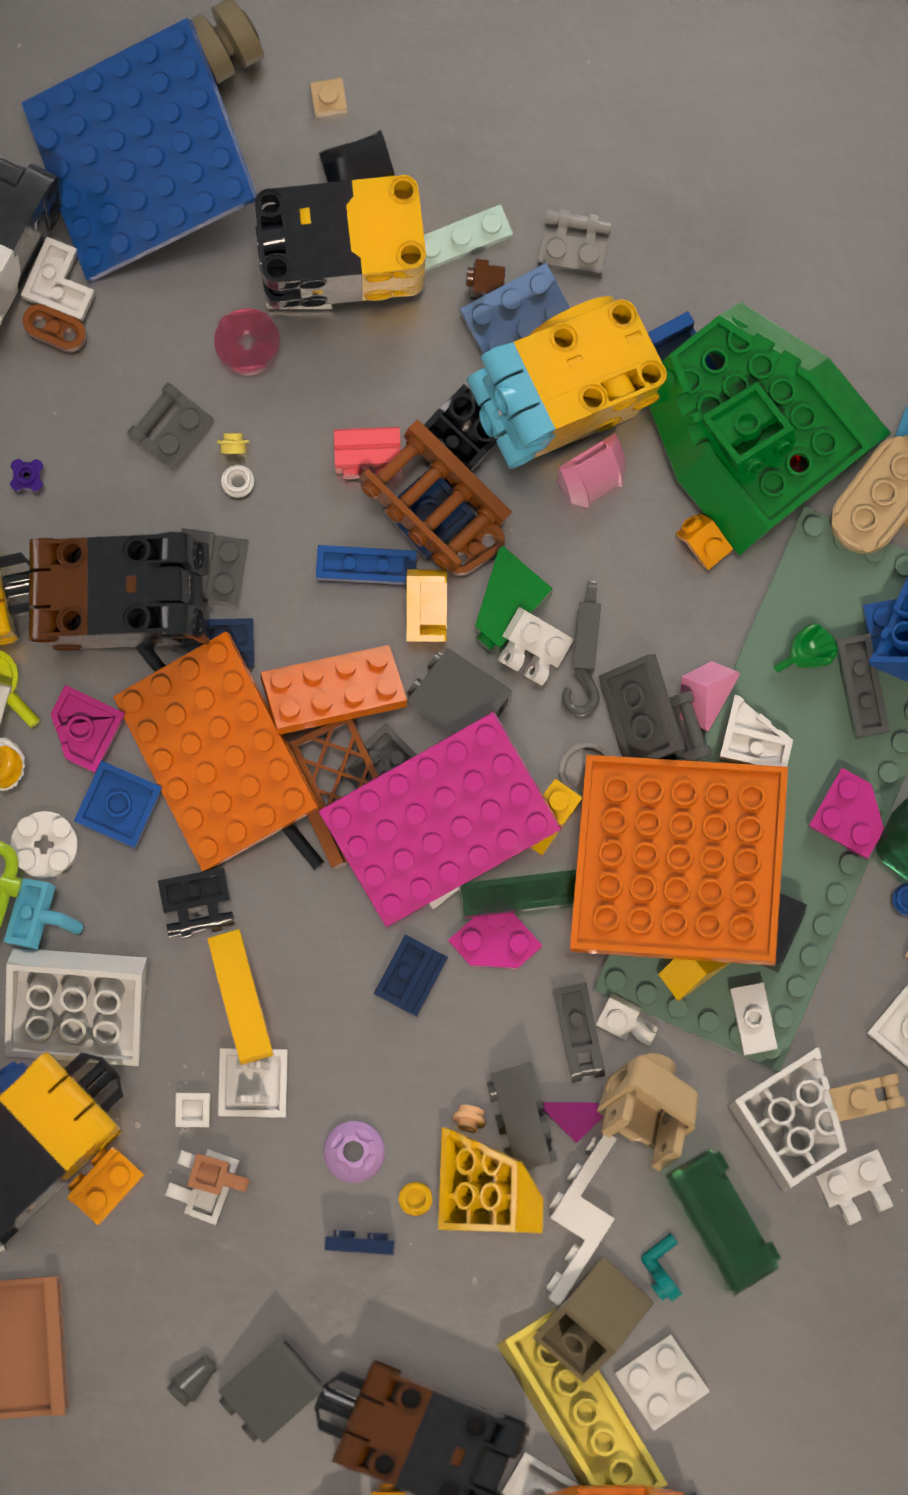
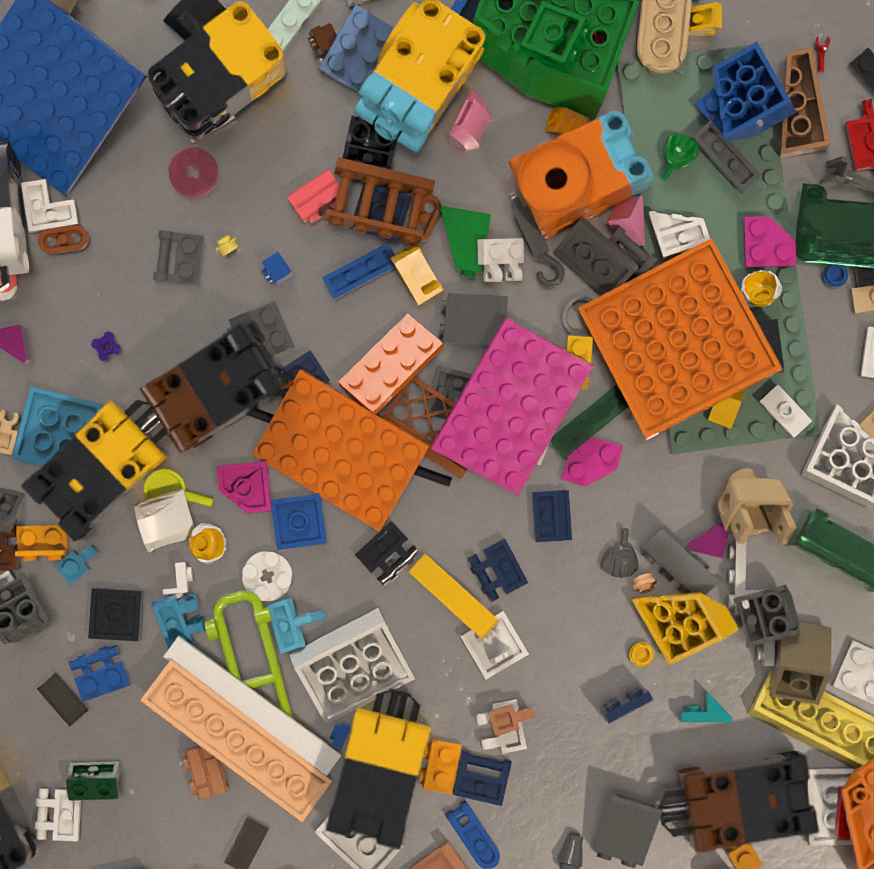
camera: 35 degrees left, 5 degrees up
white plate [175,1093,211,1128] -> none
white plate [221,465,254,498] -> none
lavender piece [323,1121,385,1183] -> none
dark grey plate [553,983,605,1083] -> none
white plate [596,993,659,1045] -> none
teal plate [641,1233,683,1303] -> none
none -> blue plate [261,252,293,285]
none -> blue plate [445,800,500,869]
none -> dark blue plate [453,750,512,806]
none -> dark blue plate [468,539,528,602]
none -> orange piece [508,111,654,238]
none -> dark grey piece [601,528,638,578]
none -> teal slope [679,691,732,722]
none -> dark grey slope [733,584,799,647]
none -> yellow hair [741,270,782,307]

